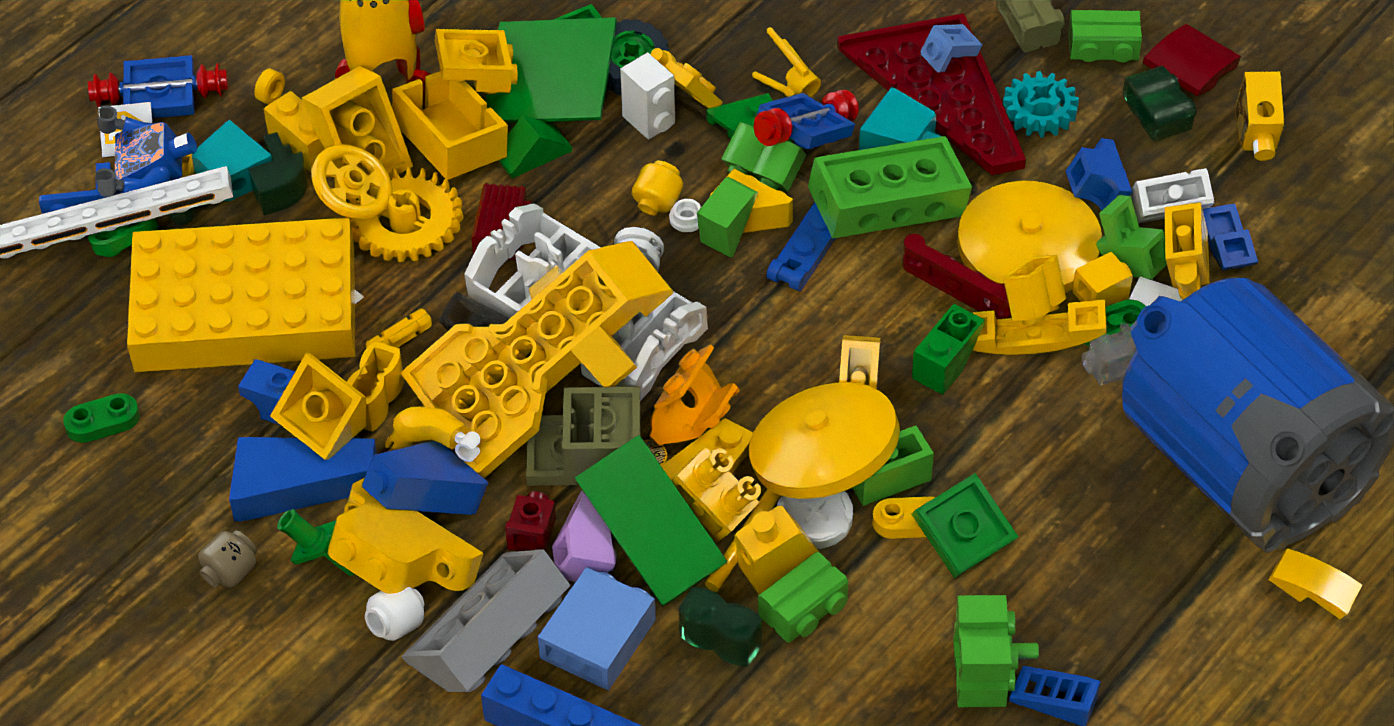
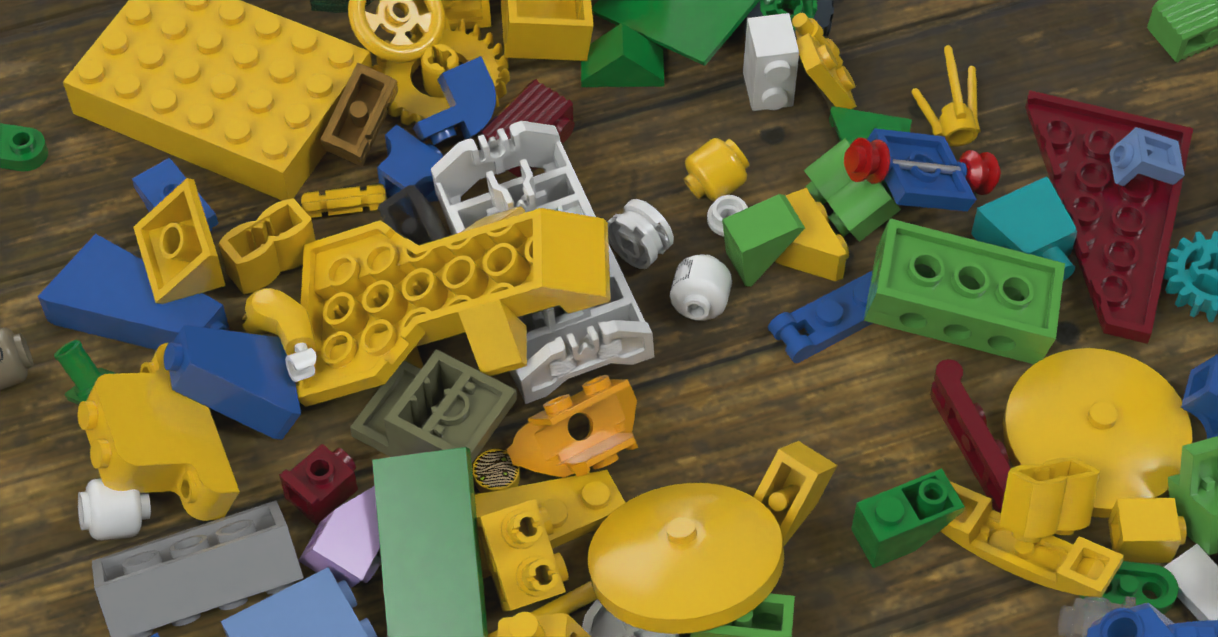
camera: 30 degrees right, 5 degrees up
none -> pearl gold brick [320,63,398,166]
none -> blue brick [377,124,444,215]
none -> blue brick [413,56,496,145]
none -> white head [670,254,732,321]

